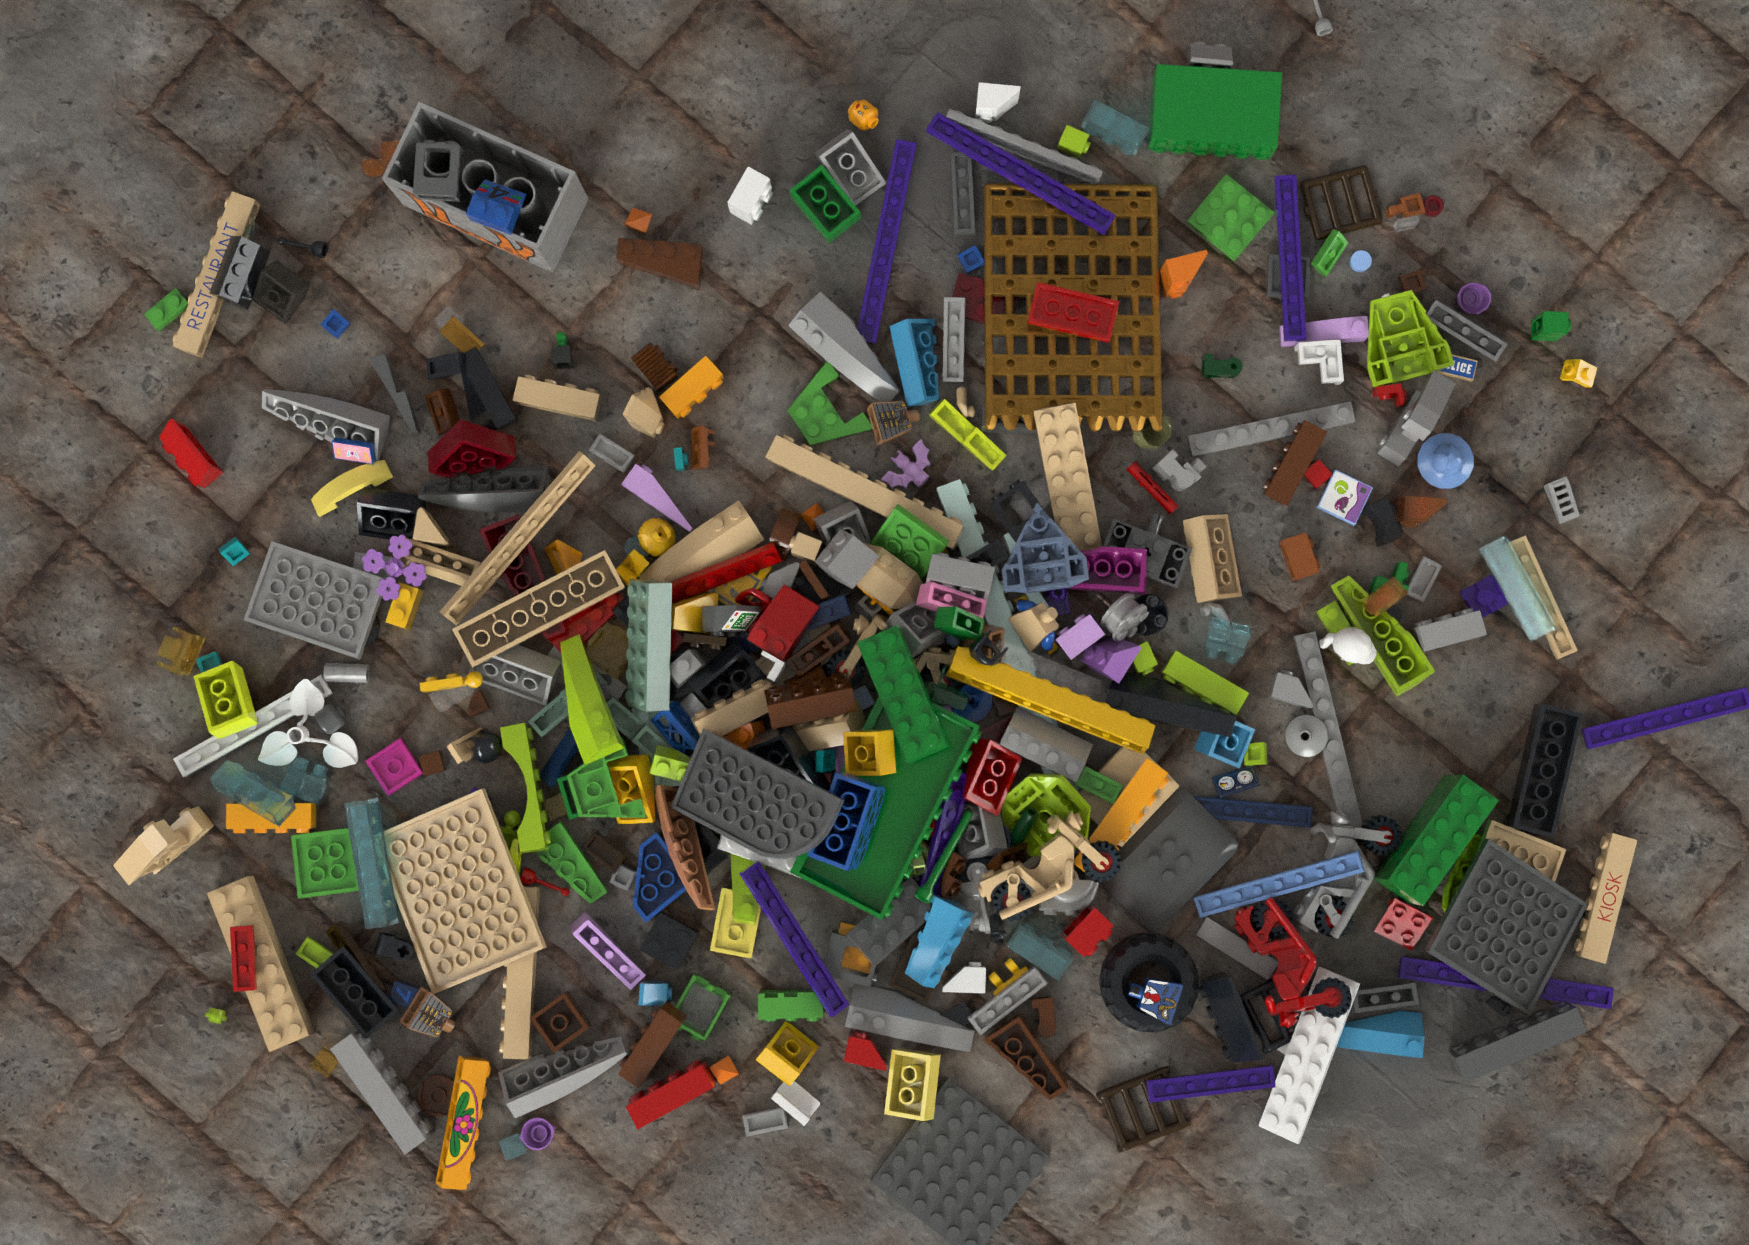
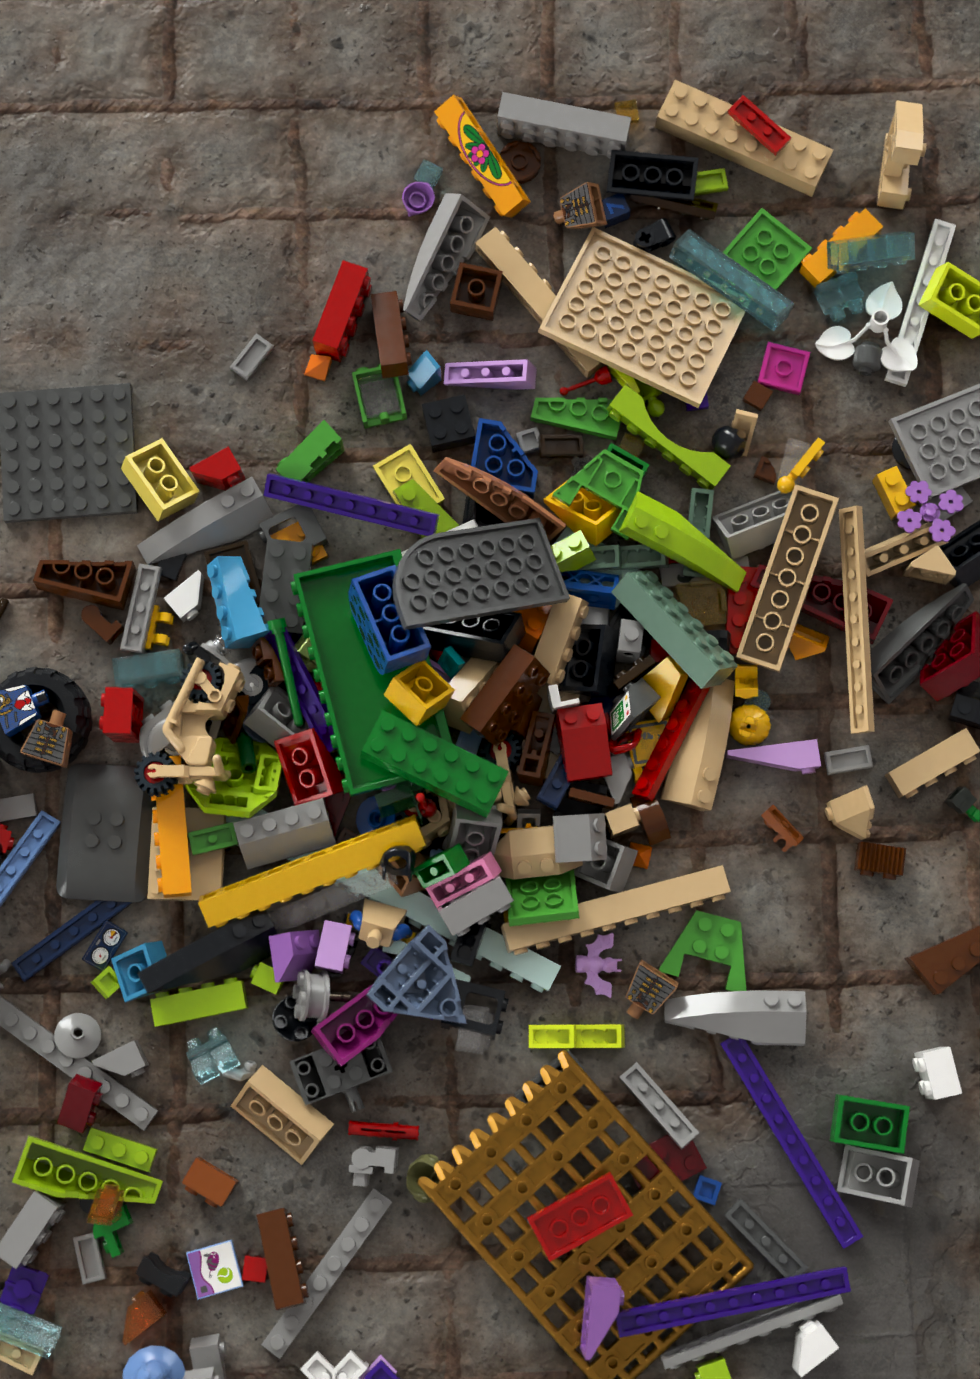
camera: 135 degrees right, 5 degrees down
lime plate [205,1008,227,1024] -> none
light grey axle [324,662,370,683] -> none
dark blue tile [540,728,578,787] -> none
light orange brick [659,356,724,419] -> none
teal plate [673,447,689,472] -> none
yellow slope [756,1021,819,1086] -> none
white panel [771,1081,820,1126] -> none
light orange head [848,99,879,131] -> none
dark azure wedge [890,319,939,407] -> none
tan arm [956,387,975,418] -> none
tan plate [1033,402,1102,551] -> none
orange slope [1159,250,1208,299] -> none
dark green leg [1201,354,1243,378] -> none
white piece [1319,627,1376,664] -> none
none -> torso [20,710,73,768]
none -> dark red brick [57,1074,103,1133]
none -> red hinge [416,793,437,818]
none -> medium lavender slope [580,1276,624,1360]

